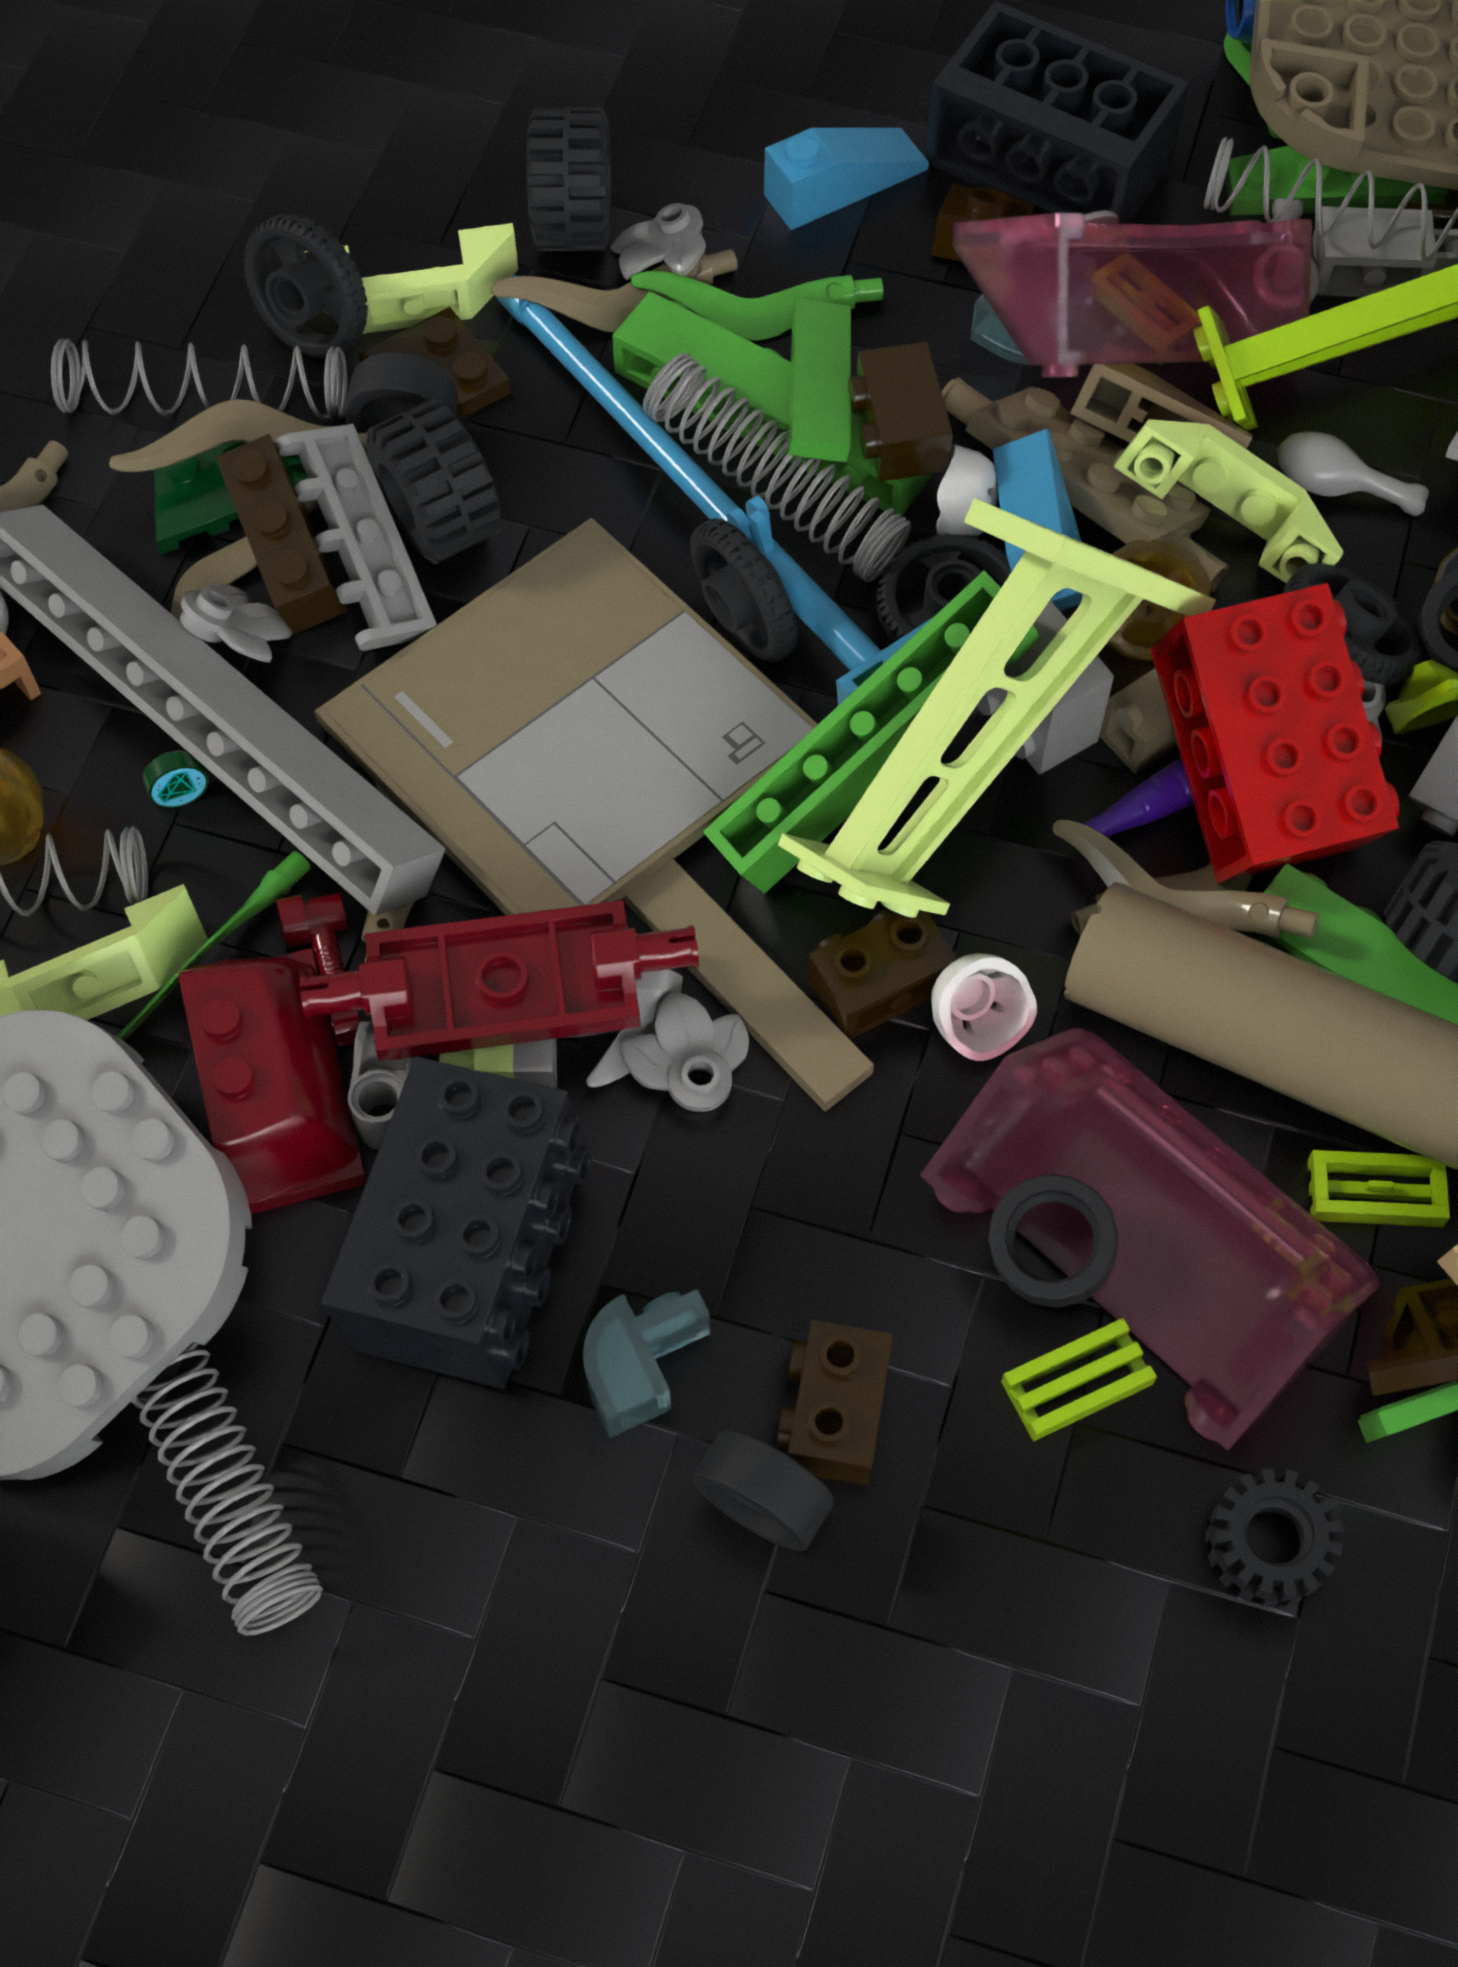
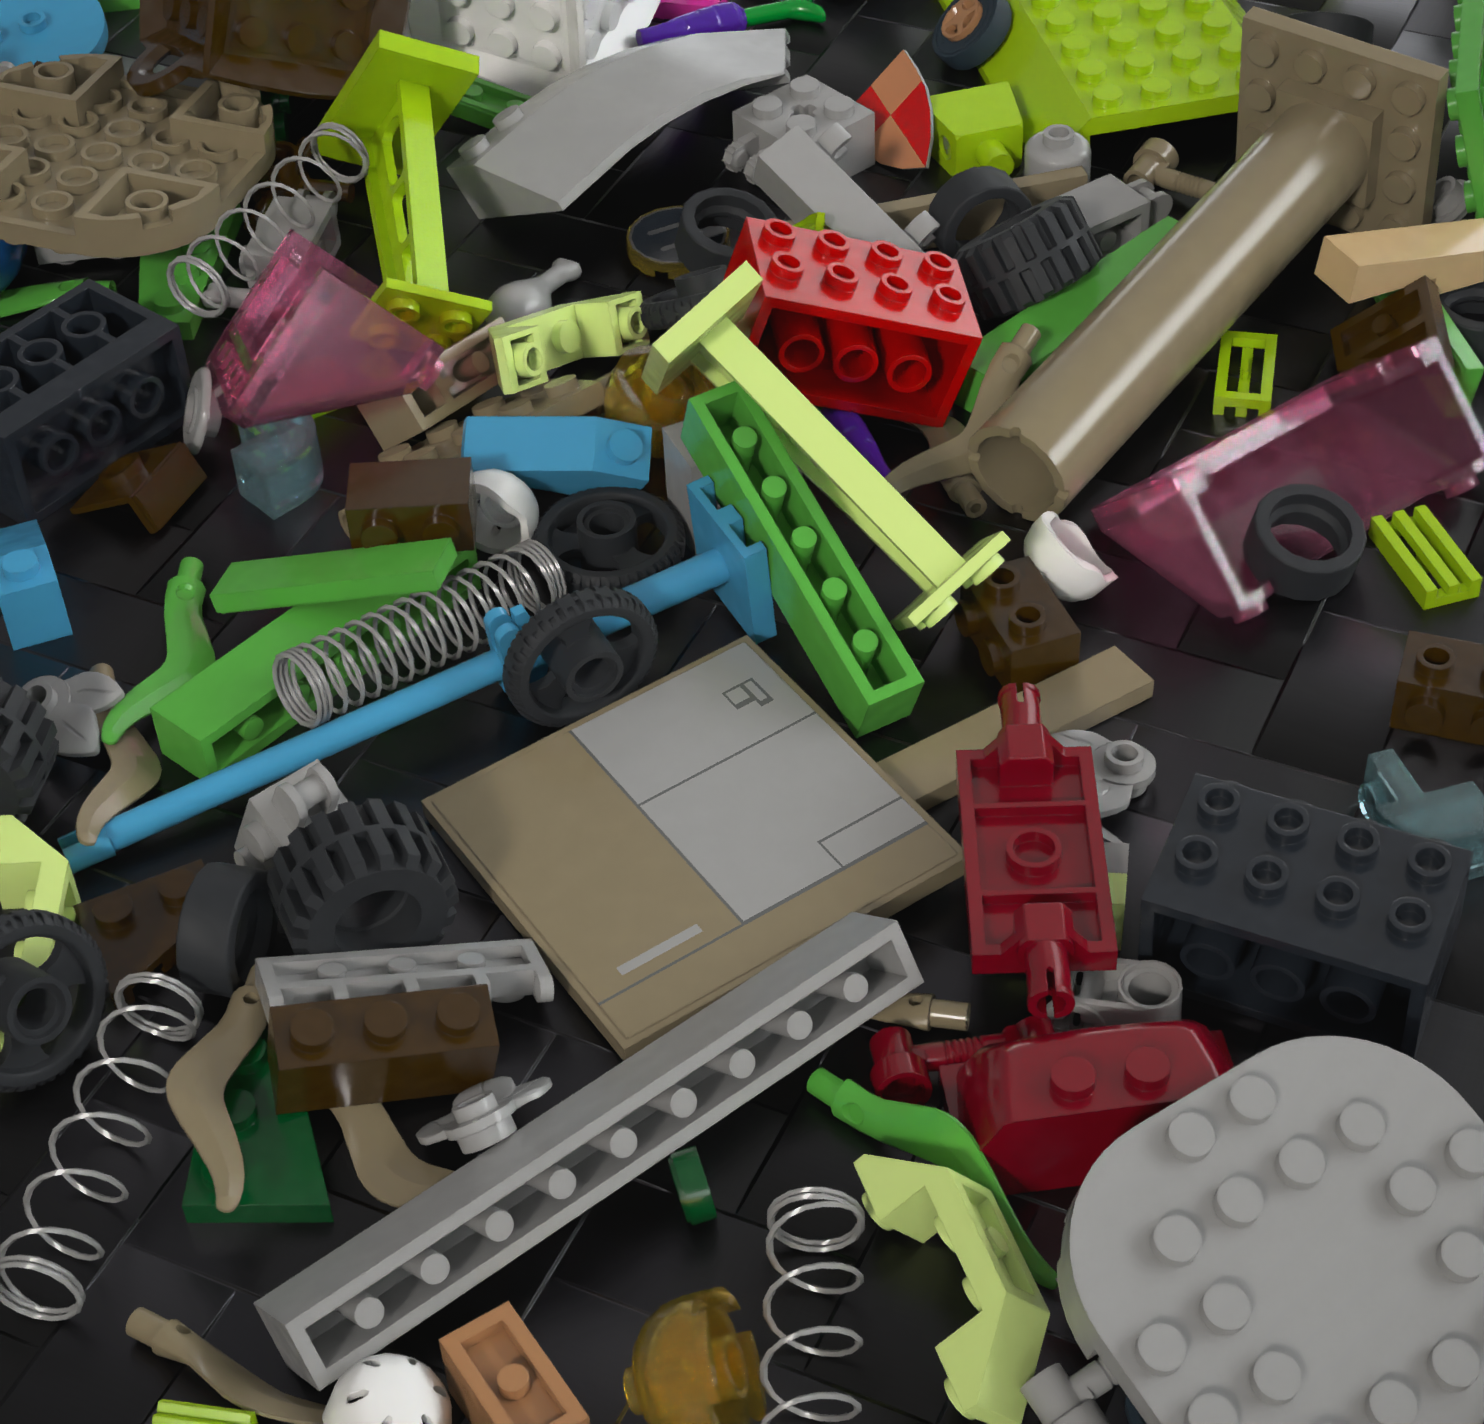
camera: 80 degrees left, 20 degrees down
none -> light grey brick [234,759,348,871]

